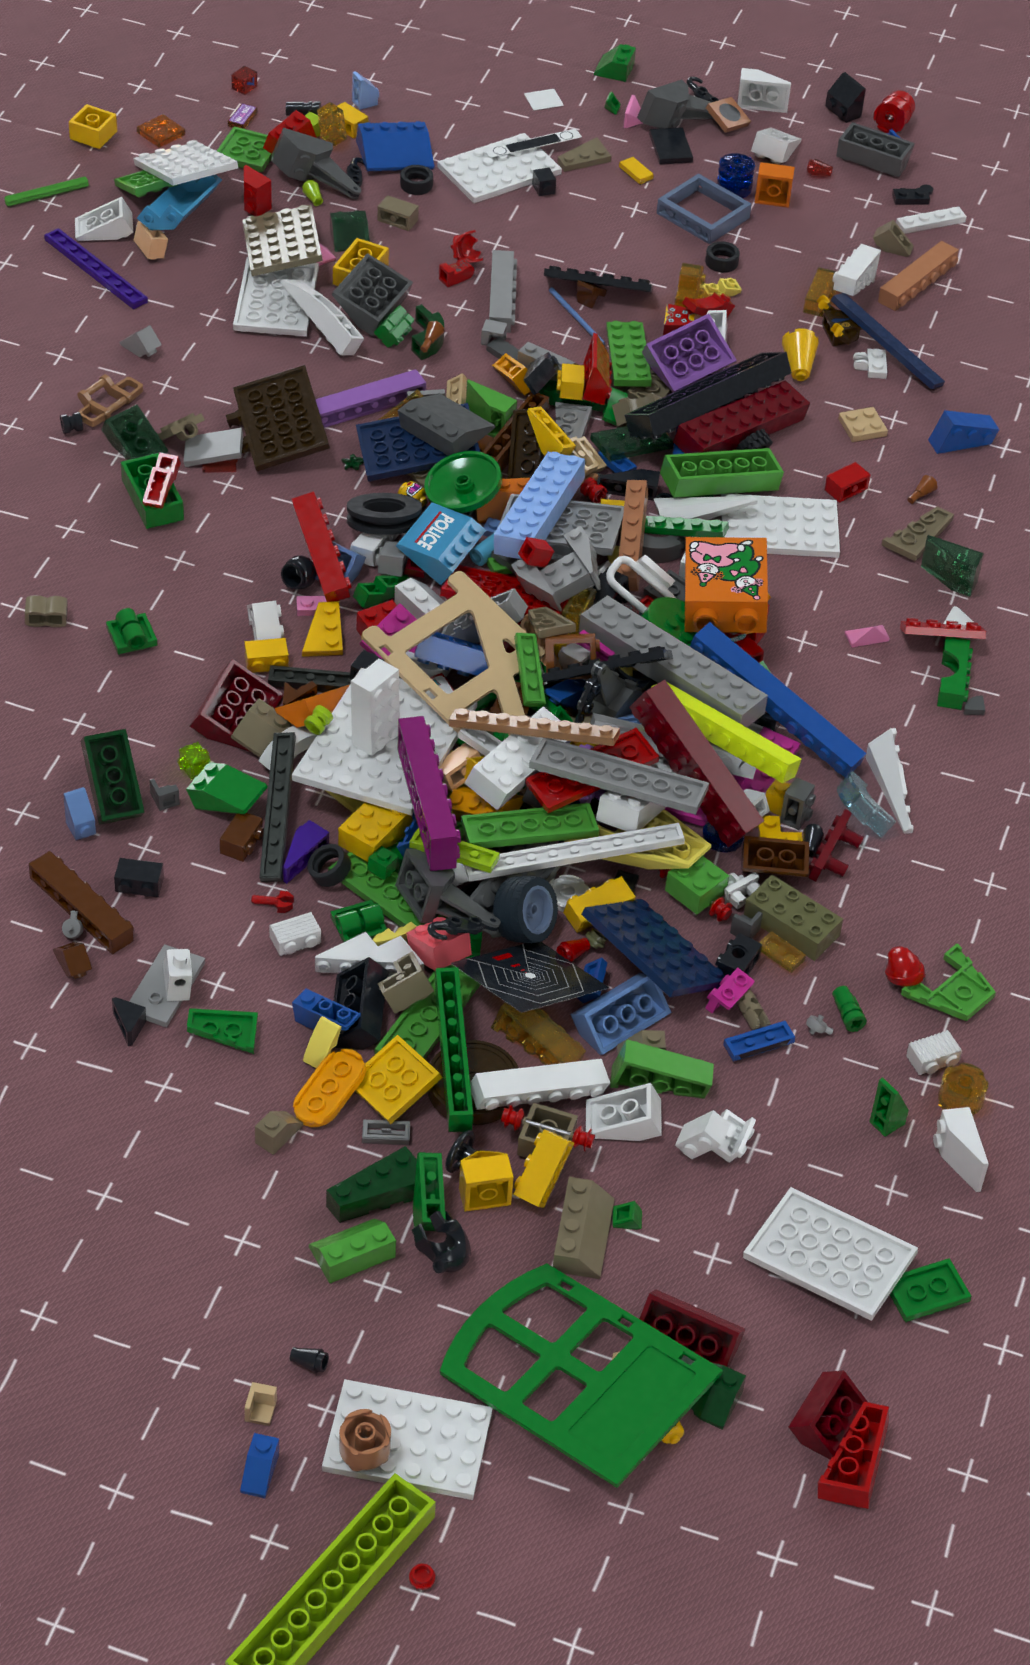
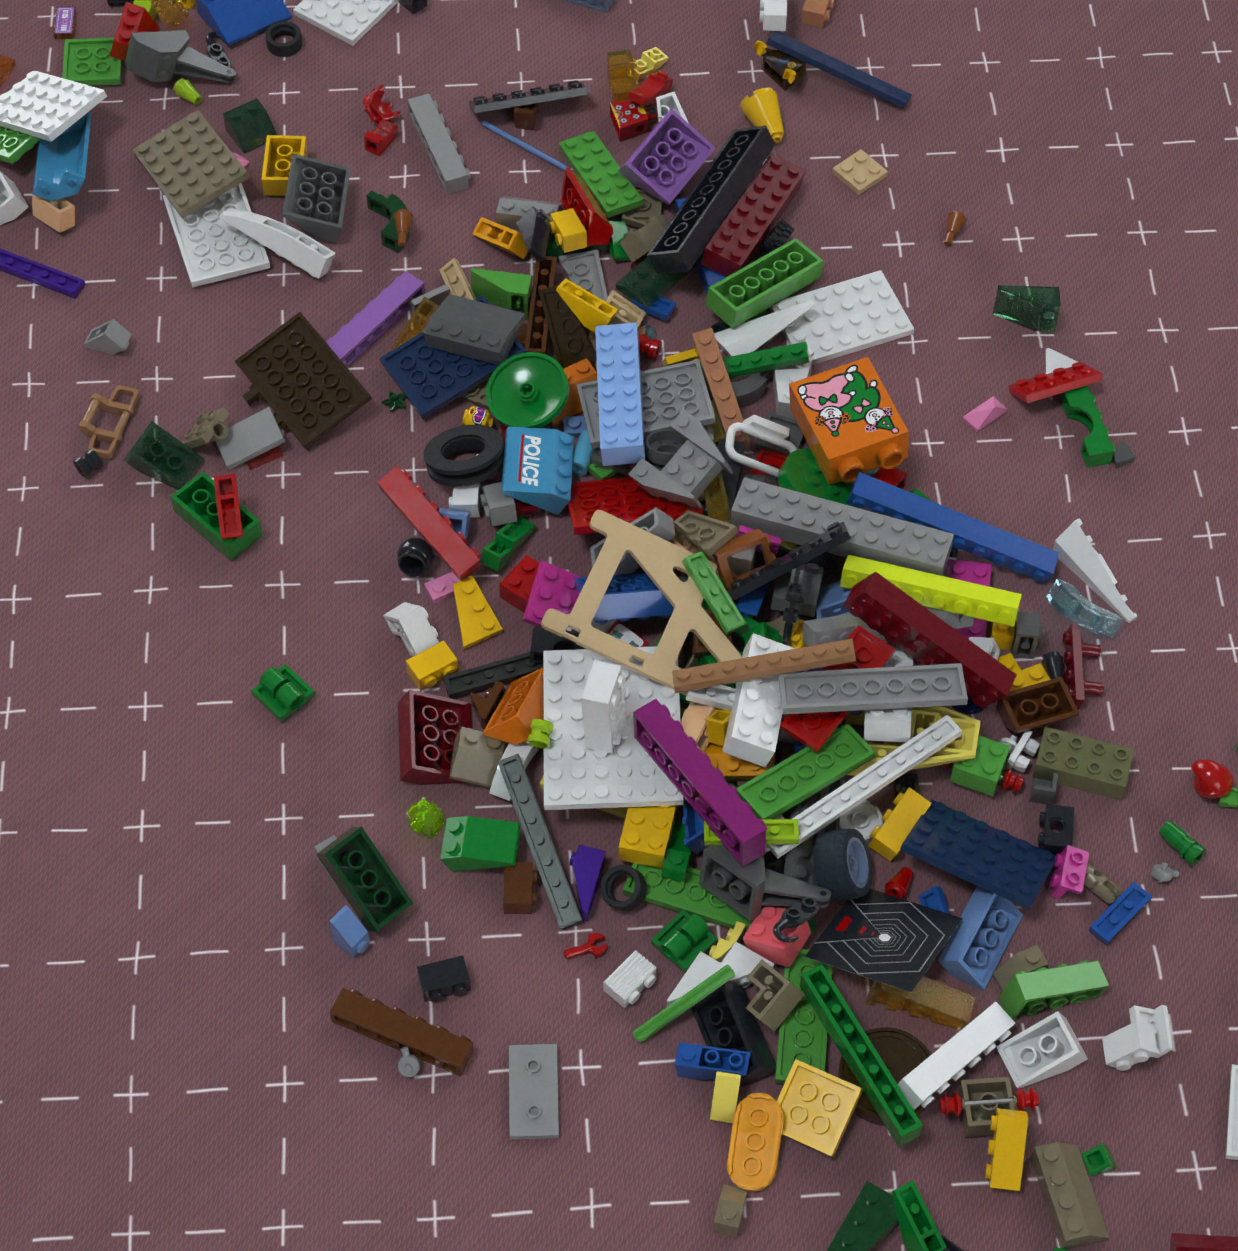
camera: 20 degrees left, 10 degrees up
dark tan brick [25,595,68,627] -> none
reddish brown slope [53,942,92,979] -> none
black slope [112,997,146,1046] -> none
dark grey panel [150,779,180,811] -> none
white torso [163,949,192,1001] -> none
green wing [187,1008,258,1054] -> none
red slope [244,165,272,216] -> none
light grey tile [362,1119,410,1145] -> none
green brick [374,305,414,348] -> none
dark tan brick [377,195,419,231] -> none
white slope [394,578,445,633] -> none
yellow piece [445,1130,514,1212] -> none
light grey panel [481,319,507,346] -> none
dark grey tile [486,337,519,360] -> none
red brick [518,537,555,568] -> none
olive plate [586,929,607,949] -> none
black slope [599,469,660,501] -> none
black tyre [705,241,740,273] -> none
clear yellow plate [760,931,806,973] -> none
clear yellow brick [803,267,837,317] -> none
red brick [824,462,871,503] -> none
white hinge [853,349,887,379] -> none
dark tan wing [882,506,954,561] -> none
blue wedge [928,410,1000,454] -> none
none -> bright green axle [633,965,735,1043]

